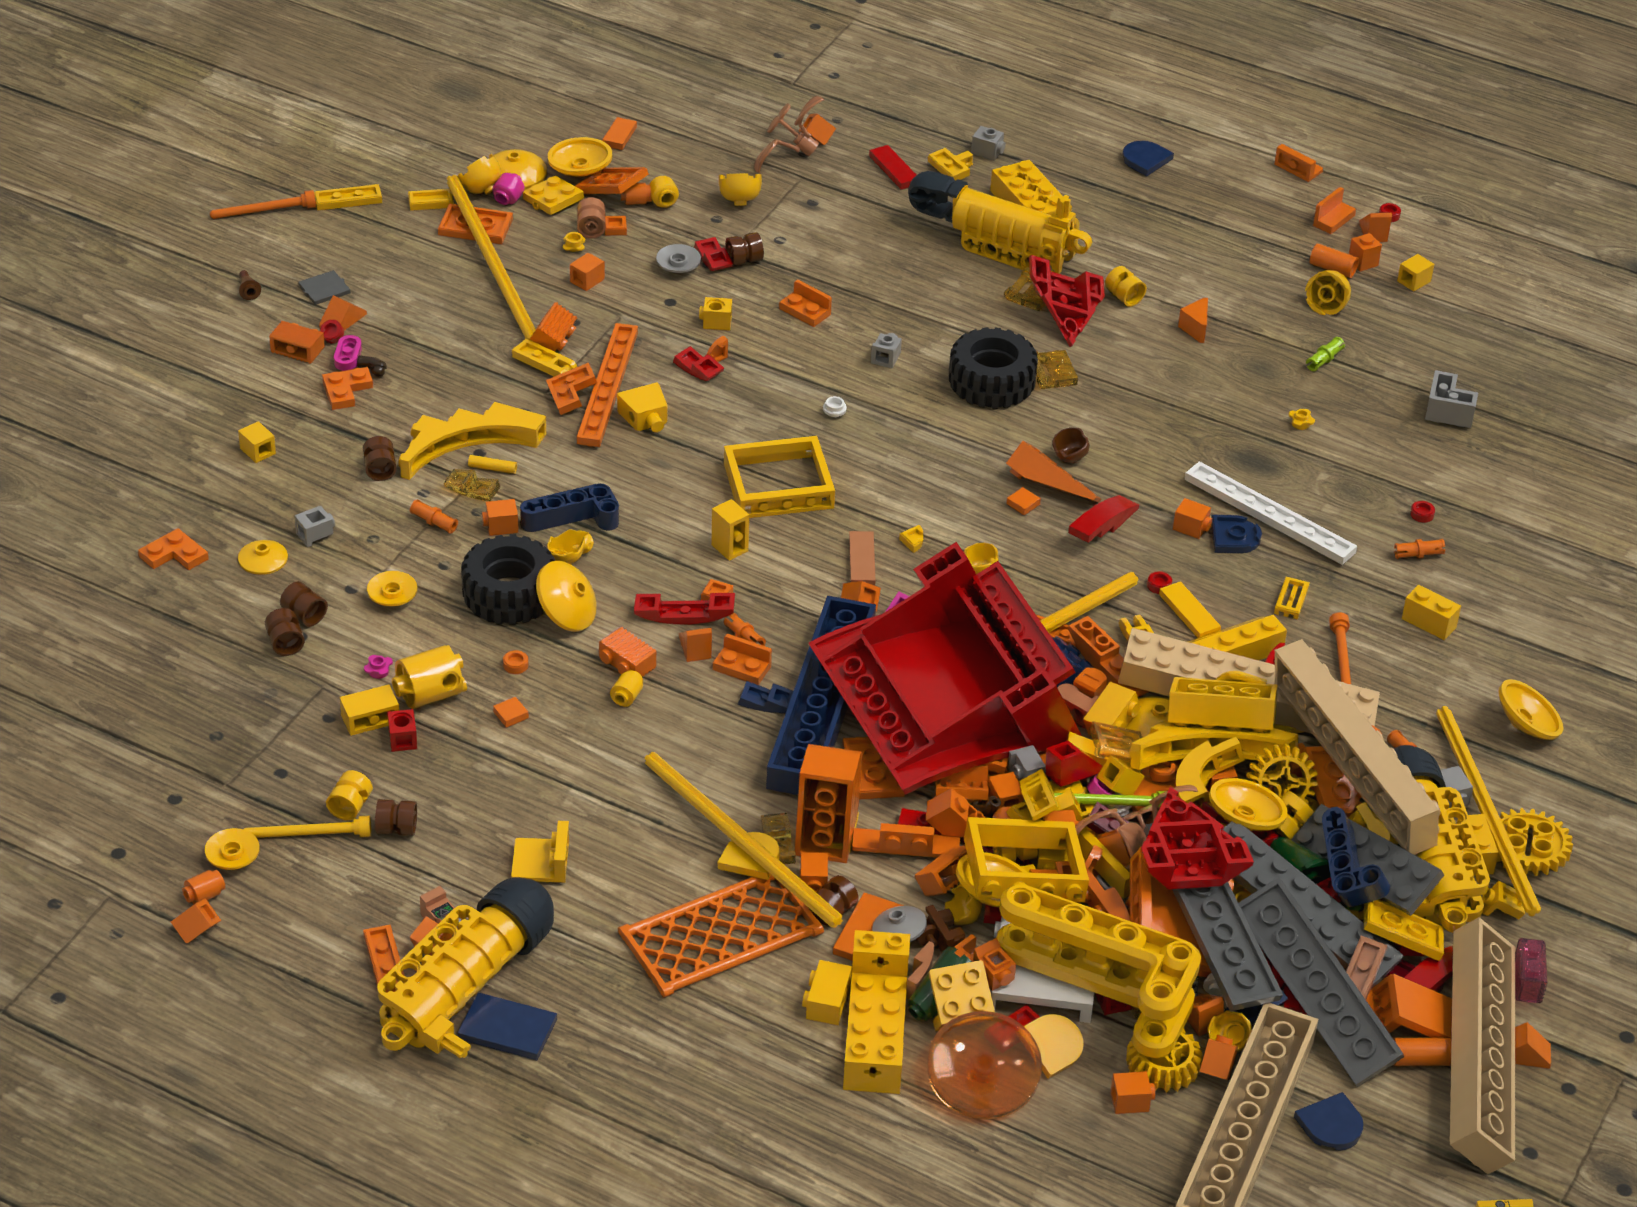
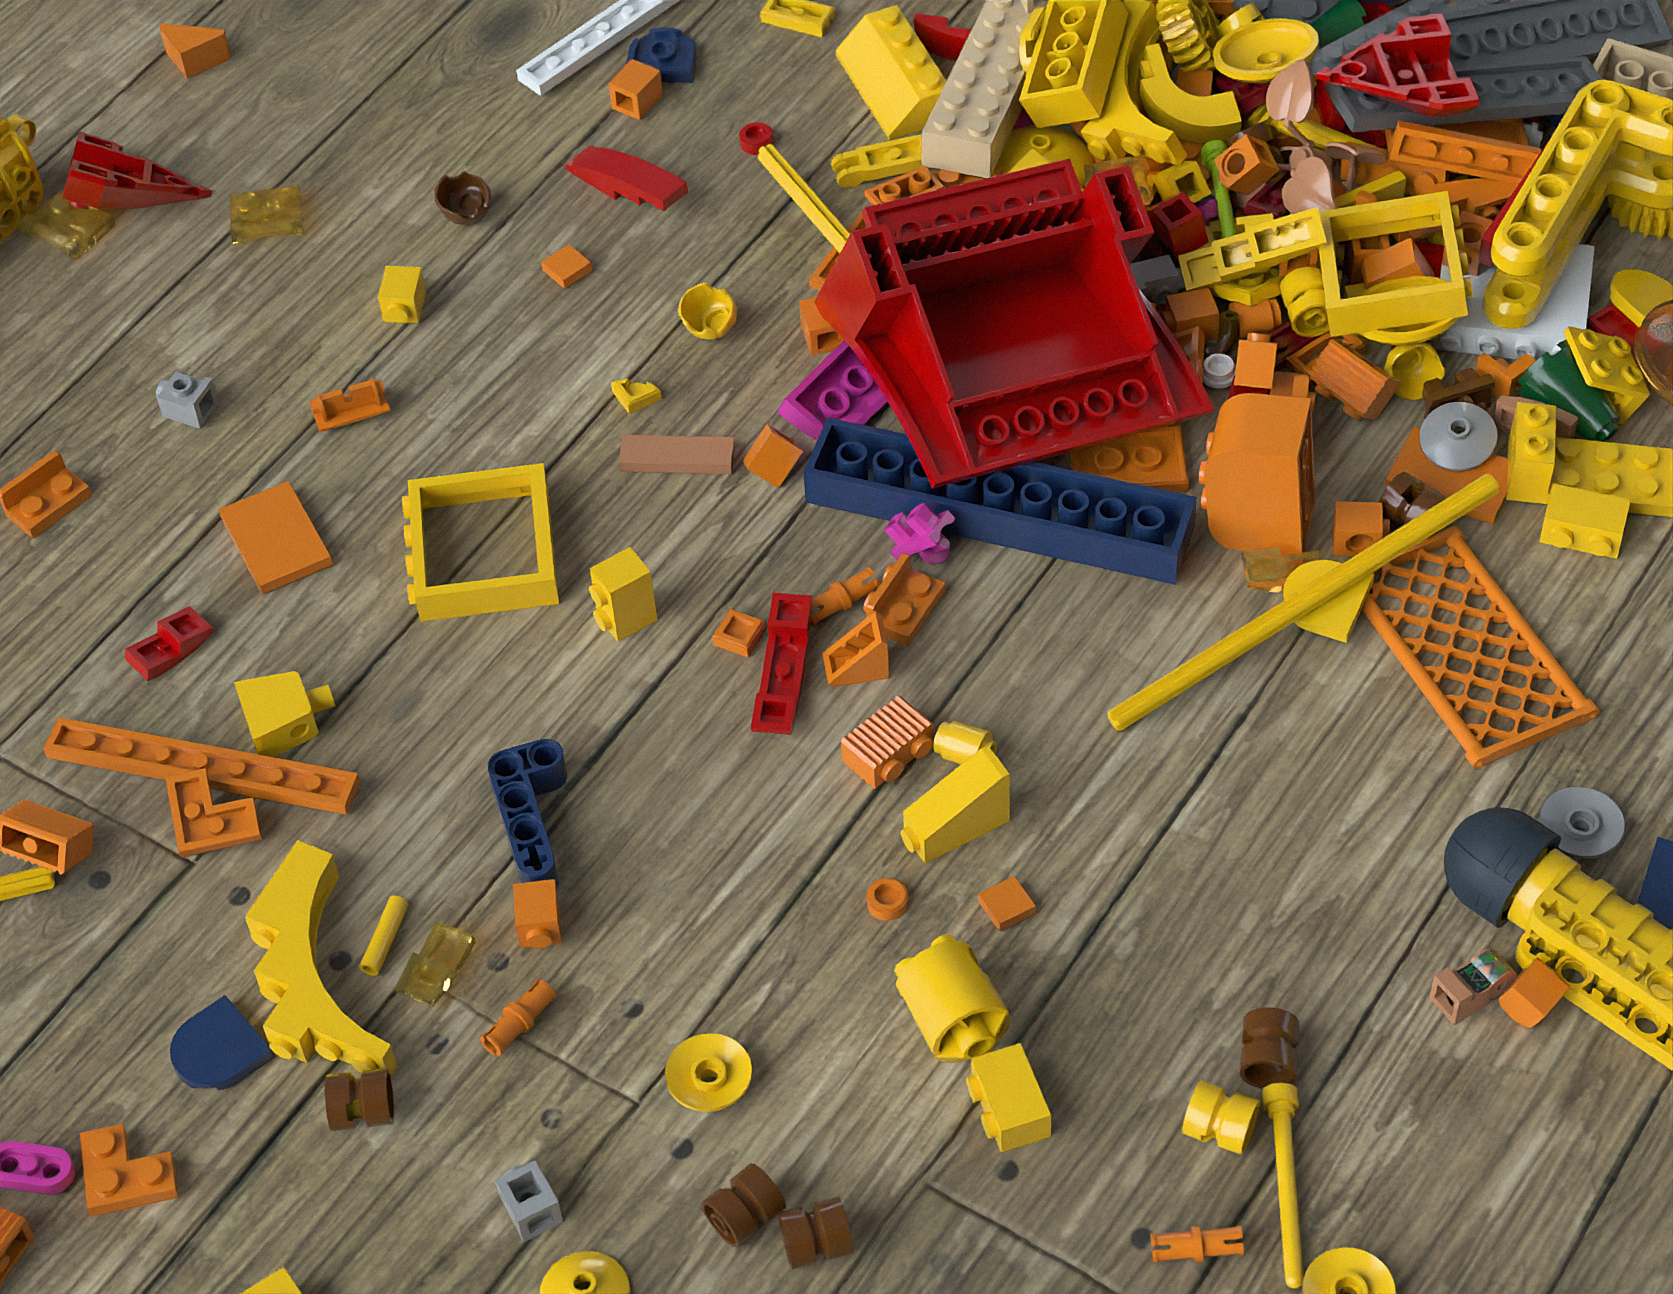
camera: 80 degrees left, 10 degrees up
dark brown arm [357,355,387,376] -> none
orange tile [363,925,405,993] -> none
dark pink plate [364,655,393,679] -> none
red brick [387,709,417,752] -> none
black tyre [461,534,555,625] -> none
yellow bracket [511,821,569,883] -> none
yellow plate [512,339,577,377] -> none
yellow dish [536,561,597,632] -> none
yellow hair [547,529,594,564] -> none
yellow brick [699,297,732,331] -> none
orange tile [706,336,728,362] -> none
dark blue slope [738,681,793,713] -> none
white plate [823,396,846,418] -> none
black tyre [948,327,1038,409] -> none
orange window [973,938,1016,991] -> none
orange wedge [1006,441,1101,503] -> none
yellow wheel [1105,266,1147,307] -> none
yellow tile [1159,581,1221,638] -> none
none -> dark blue tile [170,995,274,1090]
none -> orange tile [218,481,333,595]
none -> orange hinge [309,378,391,432]
none -> yellow brick [378,266,426,323]
none -> dark pink hips [884,503,955,565]
none -> yellow slope [901,745,1010,864]
none -> orange pin [1150,1225,1244,1263]
none -> orange brick [1214,134,1280,196]
none -> light grey dish [1539,787,1625,859]

